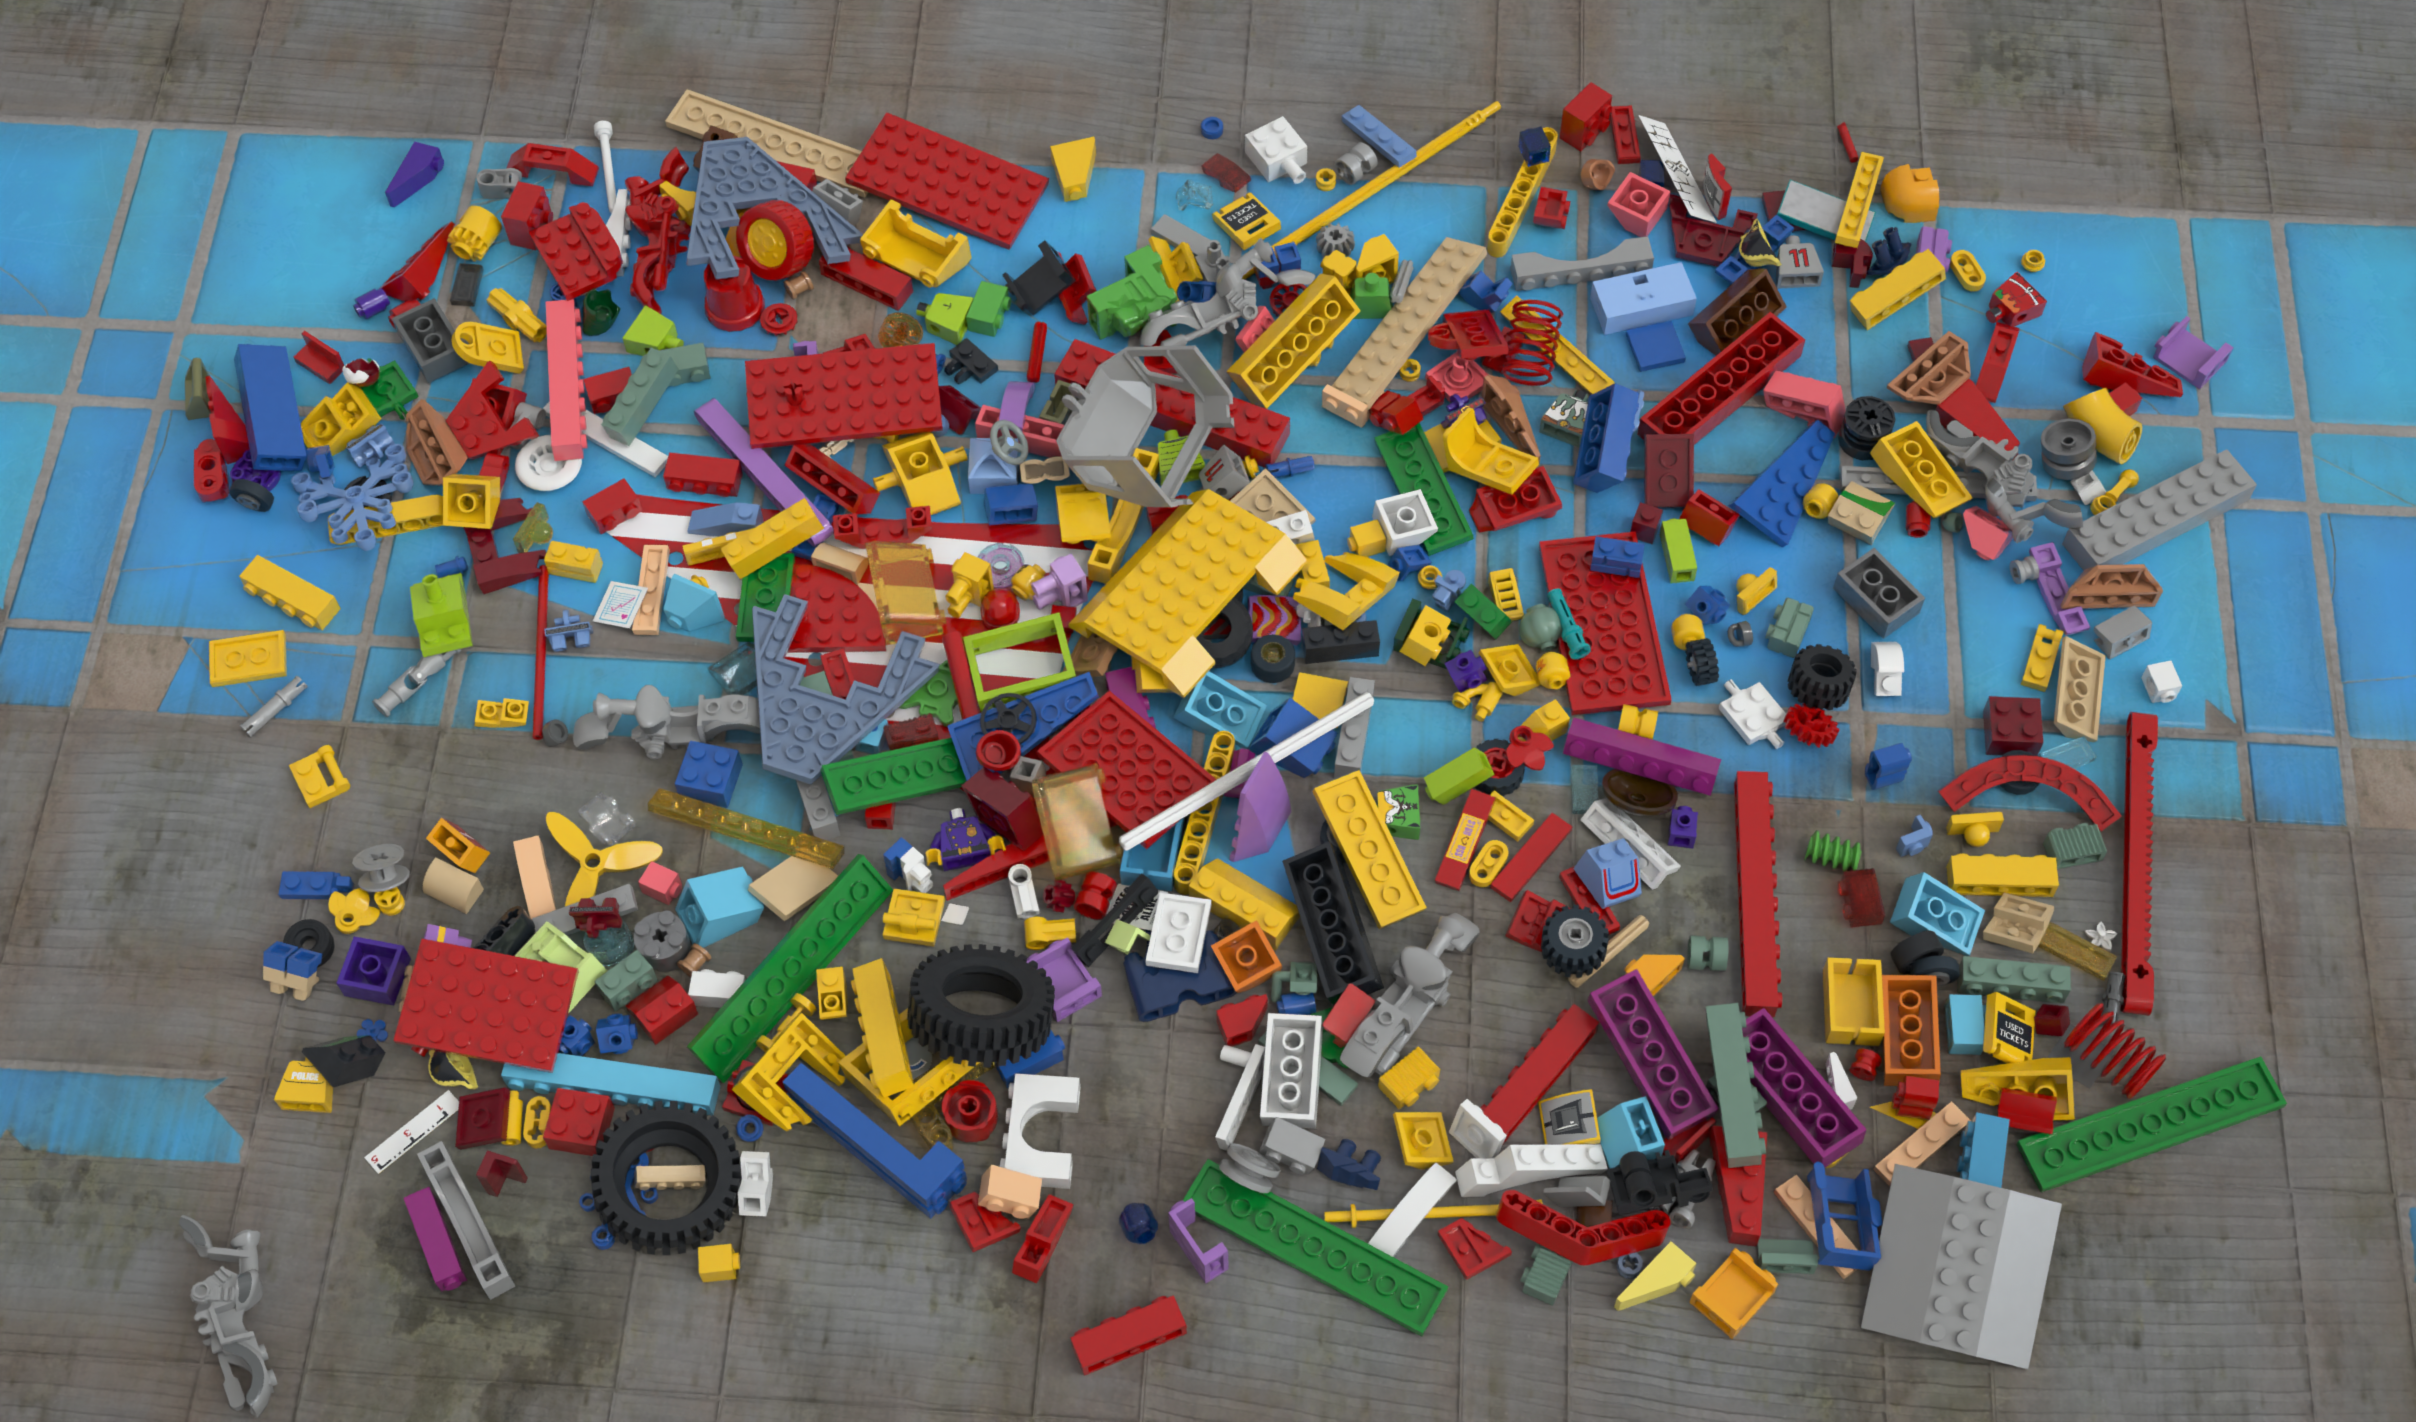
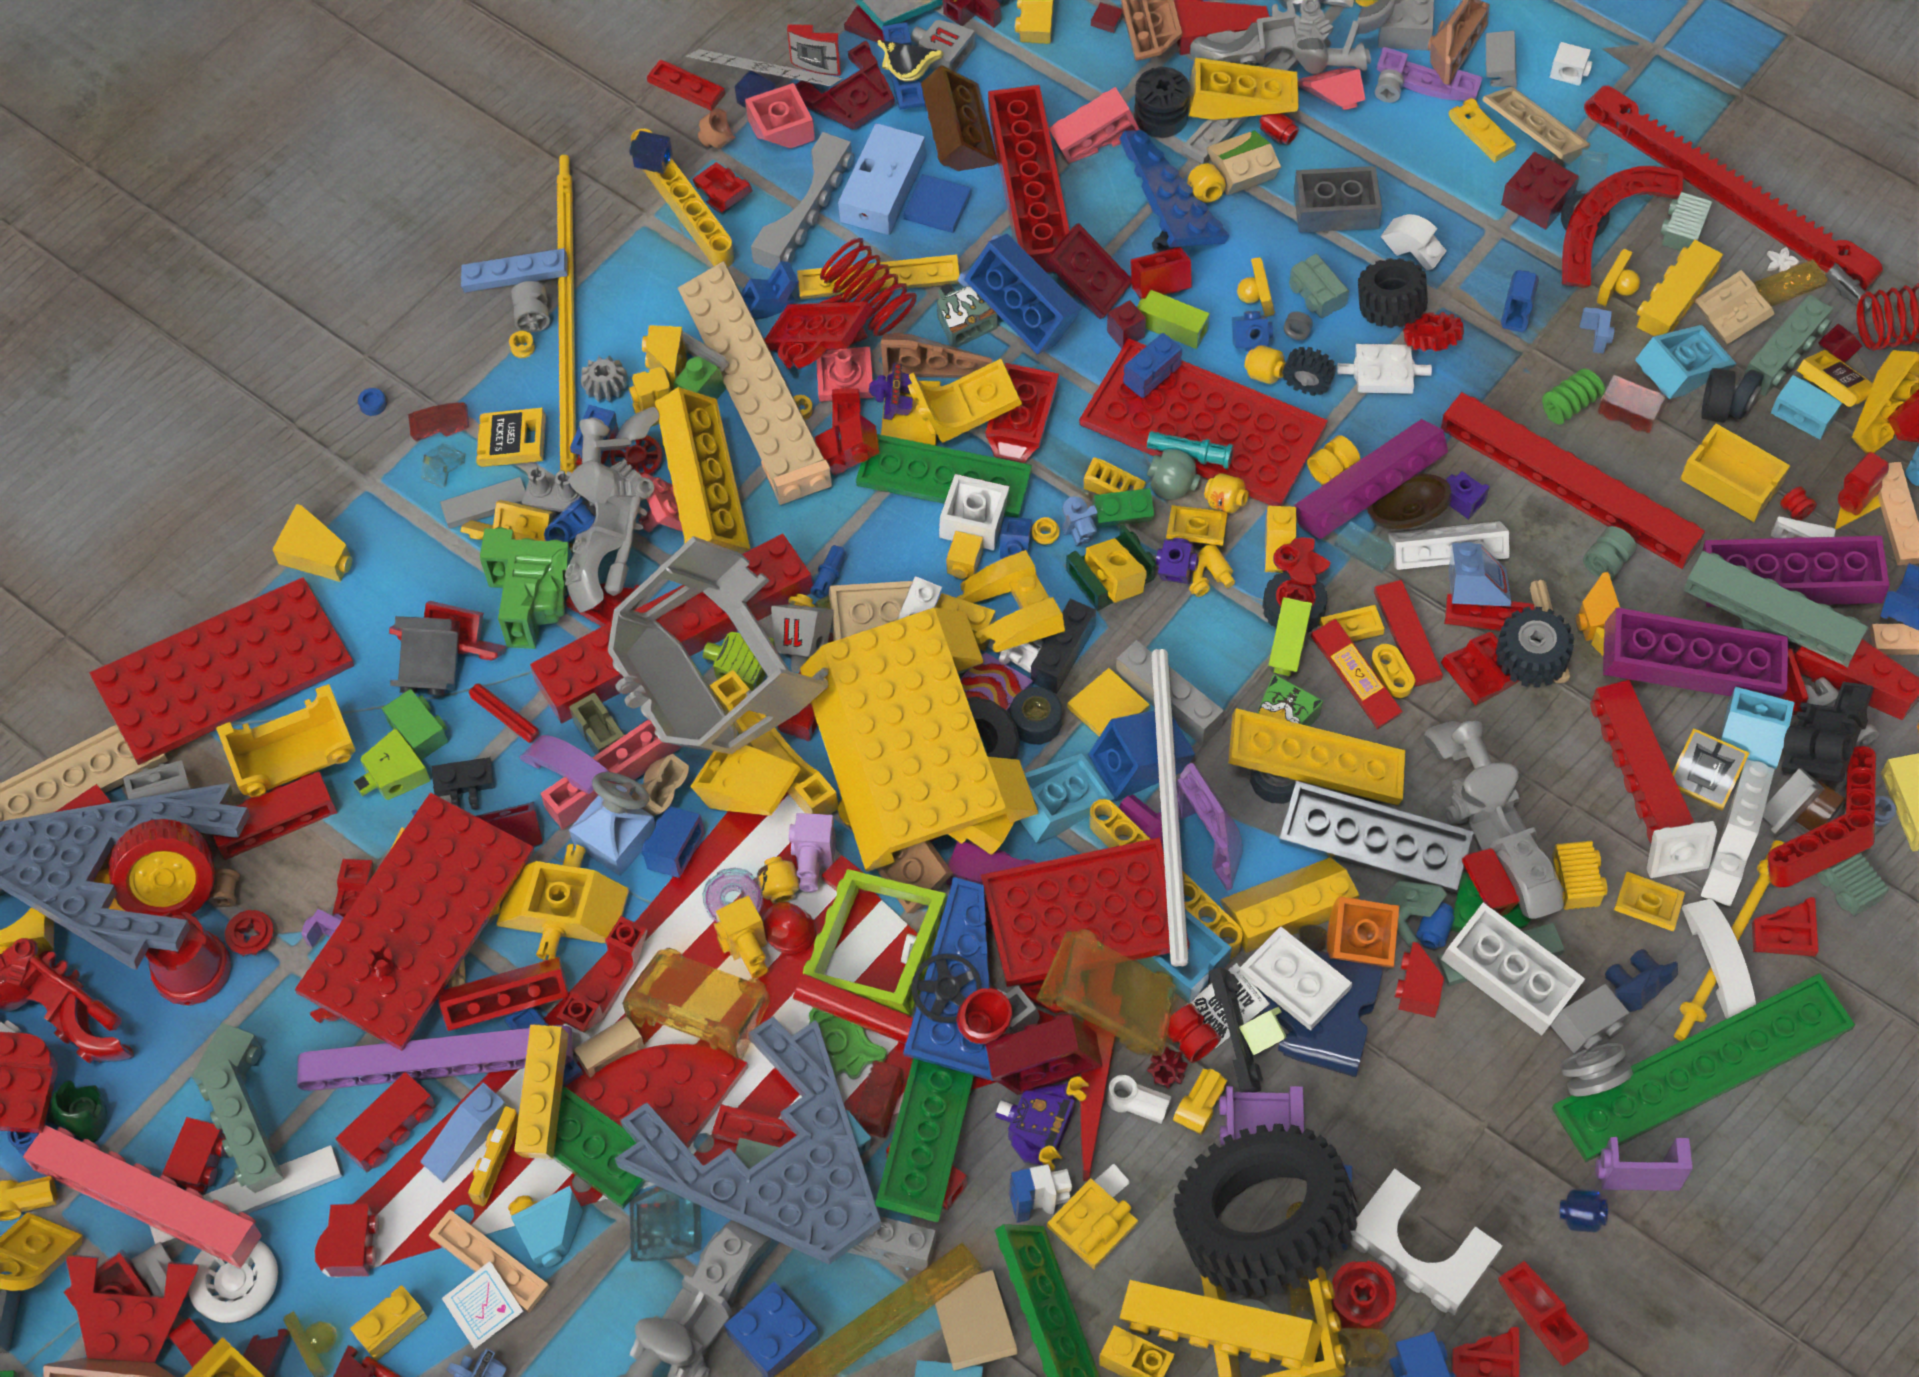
camera: 55 degrees left, 0 degrees up
lime torso [622,306,684,356] -> none
clear orange wheel [878,312,923,348] -> none
light nougat brick [978,1165,1042,1219] -> none
red brick [1070,1295,1187,1376] -> none
white piece [1215,1044,1265,1151] -> none
white brick [1245,116,1307,184] -> none
red brick [1559,82,1613,152] -> none
orange brick [1882,975,1941,1086] -> none
sand green hinge [1942,512,1963,532] -> none

